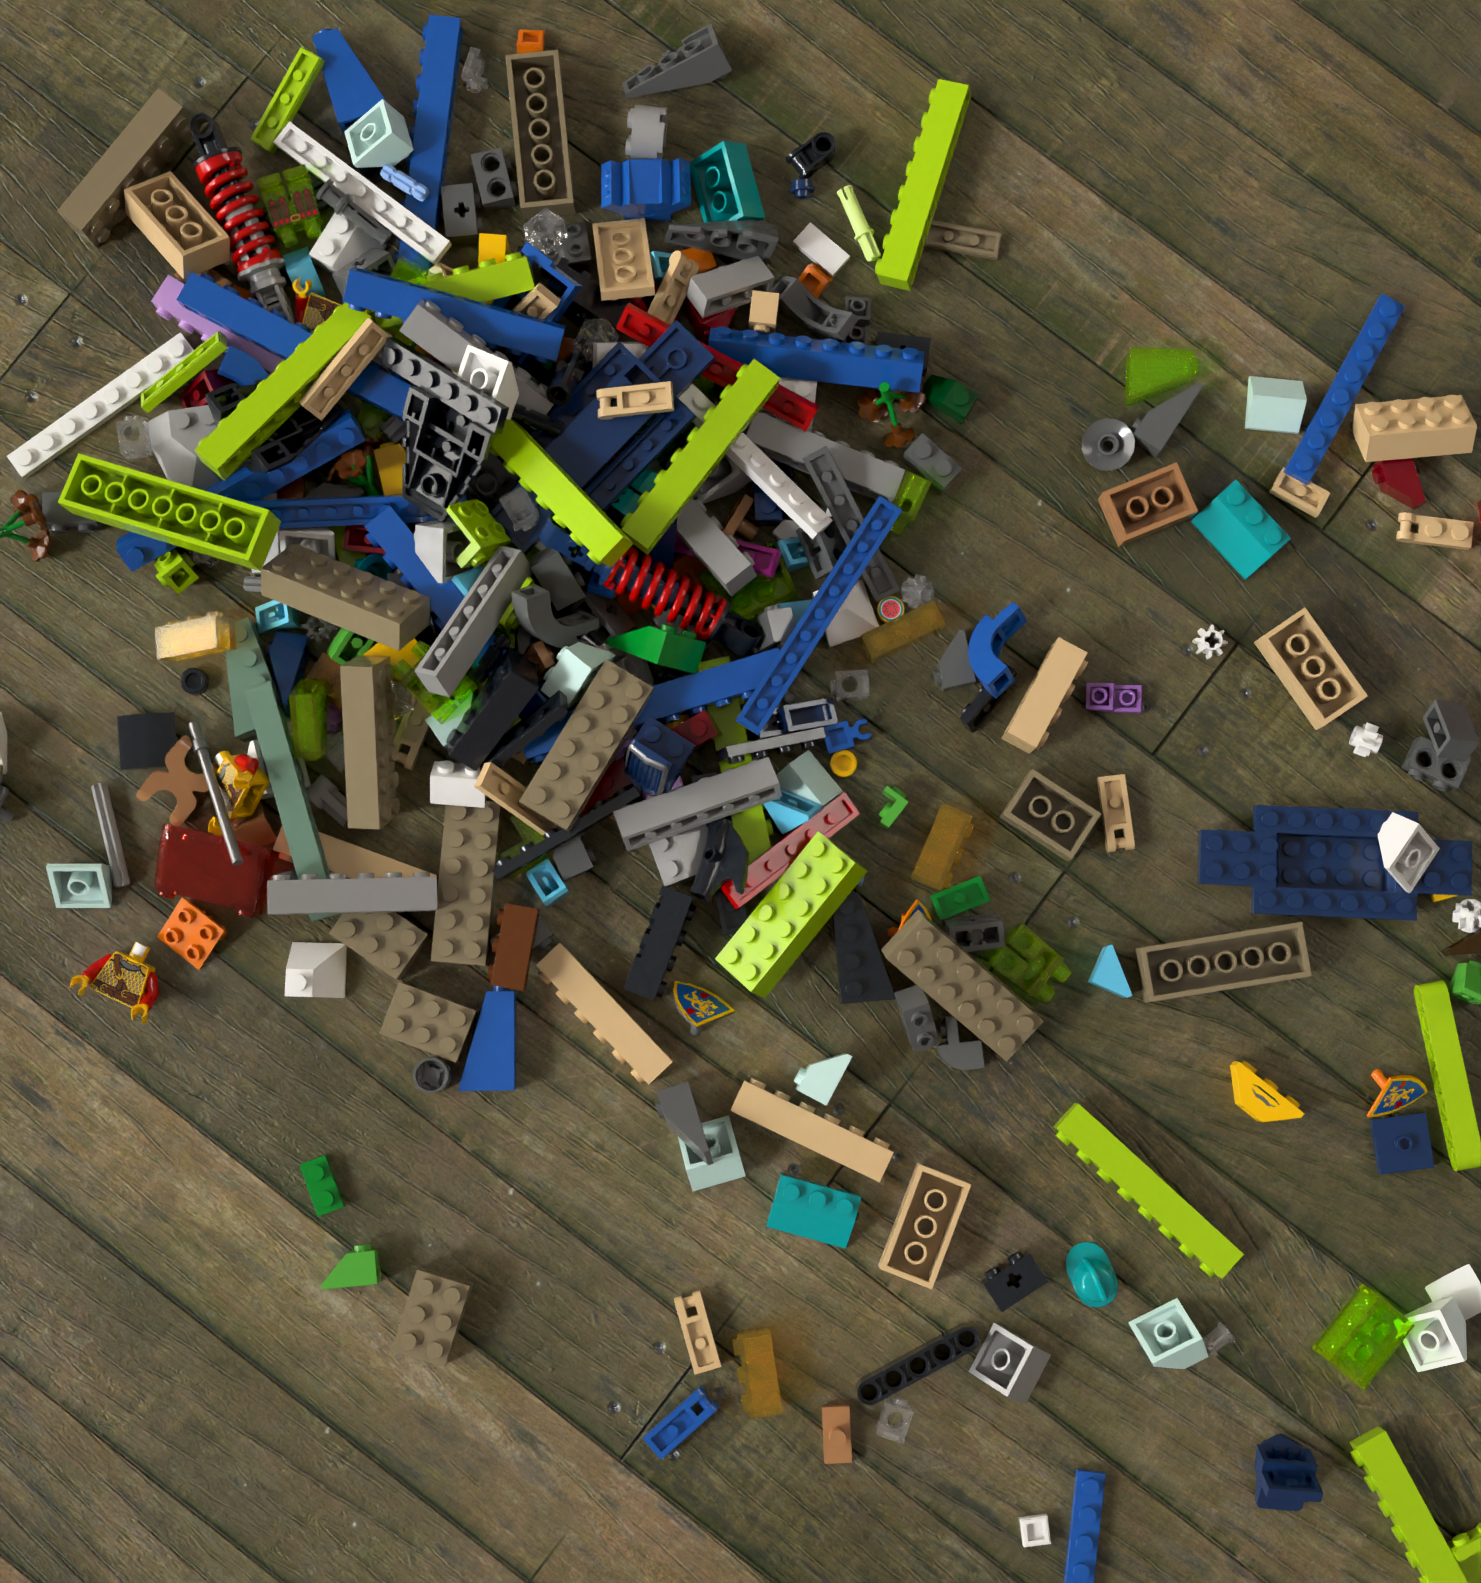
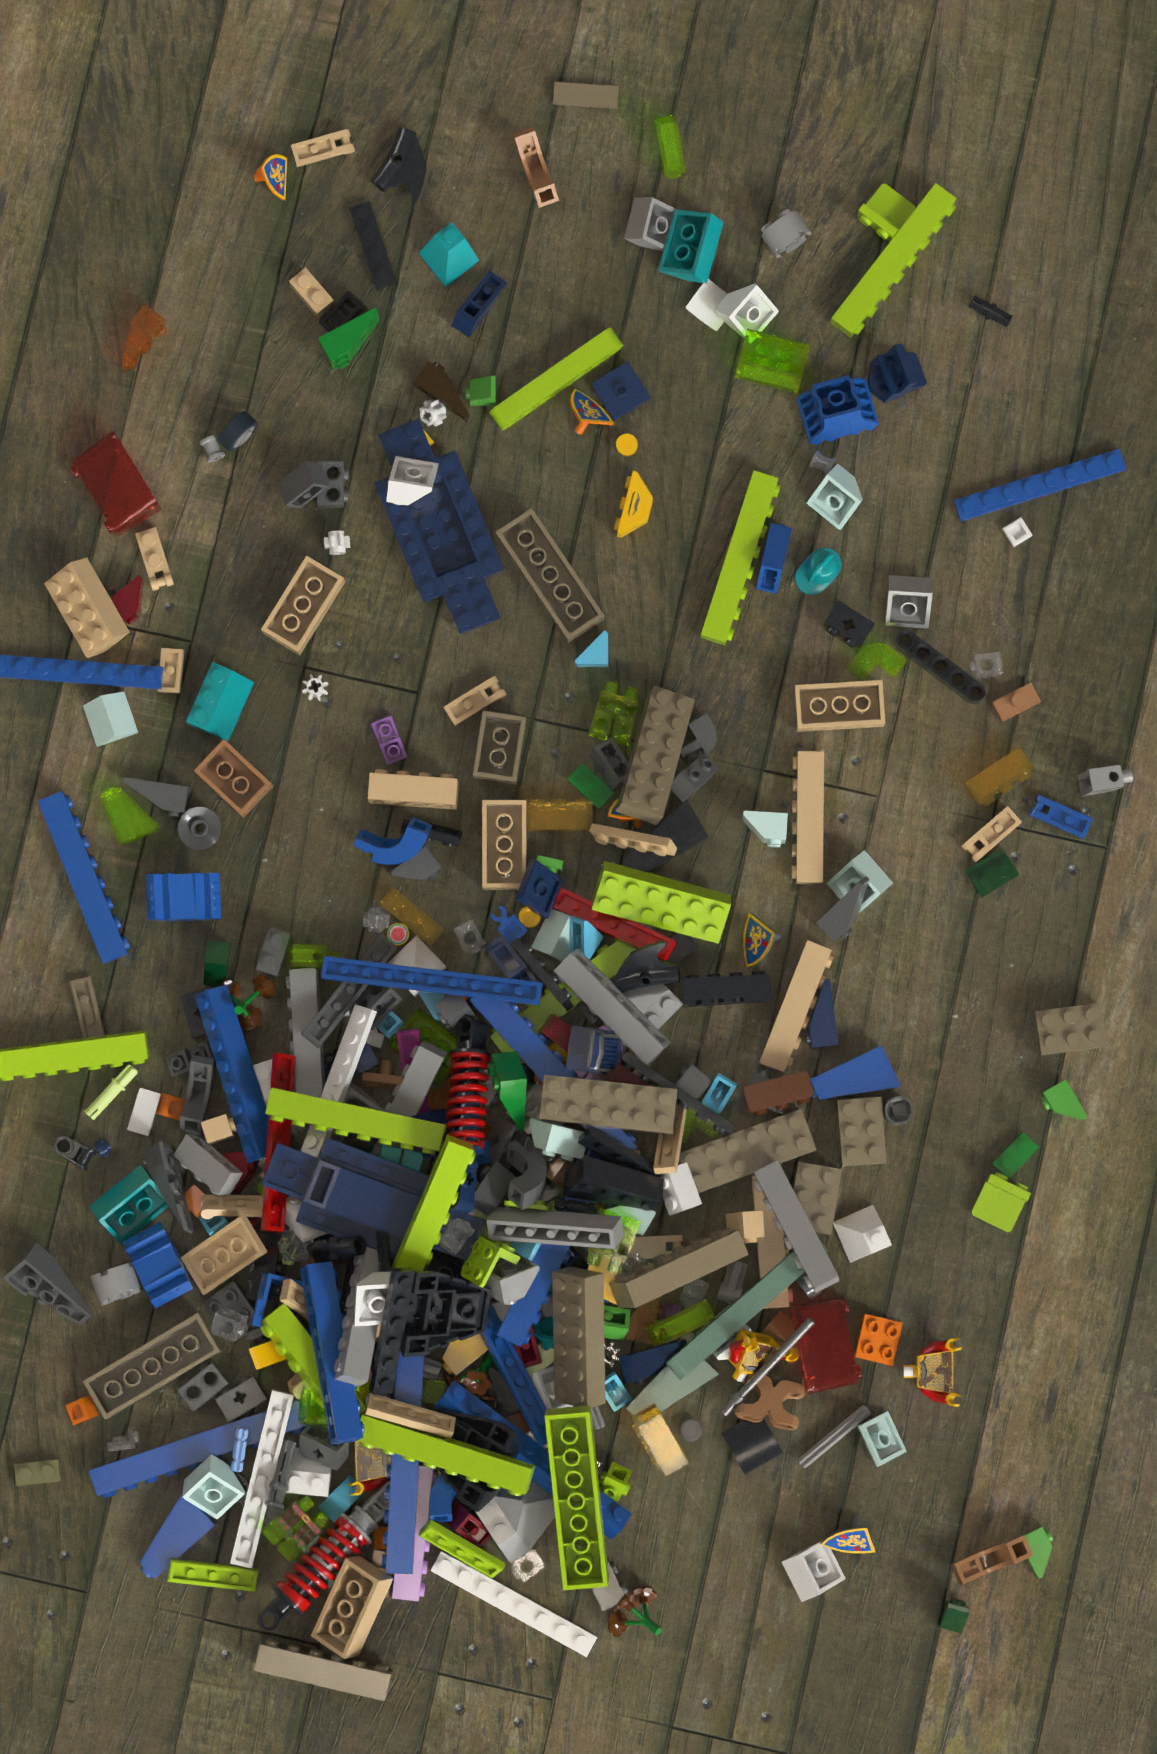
camera: 110 degrees left, 0 degrees up
tan plate [596,381,674,420] -> none
teal slope [766,1173,861,1249] -> none
none -> blue brick [38,791,131,964]
none -> blue slope [146,873,221,921]
none -> tan brick [482,800,527,890]
none -> dark blue plate [515,859,563,919]
none -> tan plate [589,823,677,856]
none -> yellow tile [616,434,638,456]
none -> tan brick [726,1210,765,1244]
none -> blue slope [756,523,792,594]
none -> blue slope [796,375,879,445]
none -> dark blue slope [805,979,838,1049]
none -> clear neon green plate [846,643,908,681]
none -> dark green plate [965,848,1019,898]
none -> lime bracket [971,1172,1031,1232]
none -> light grey torso [1077,765,1133,797]

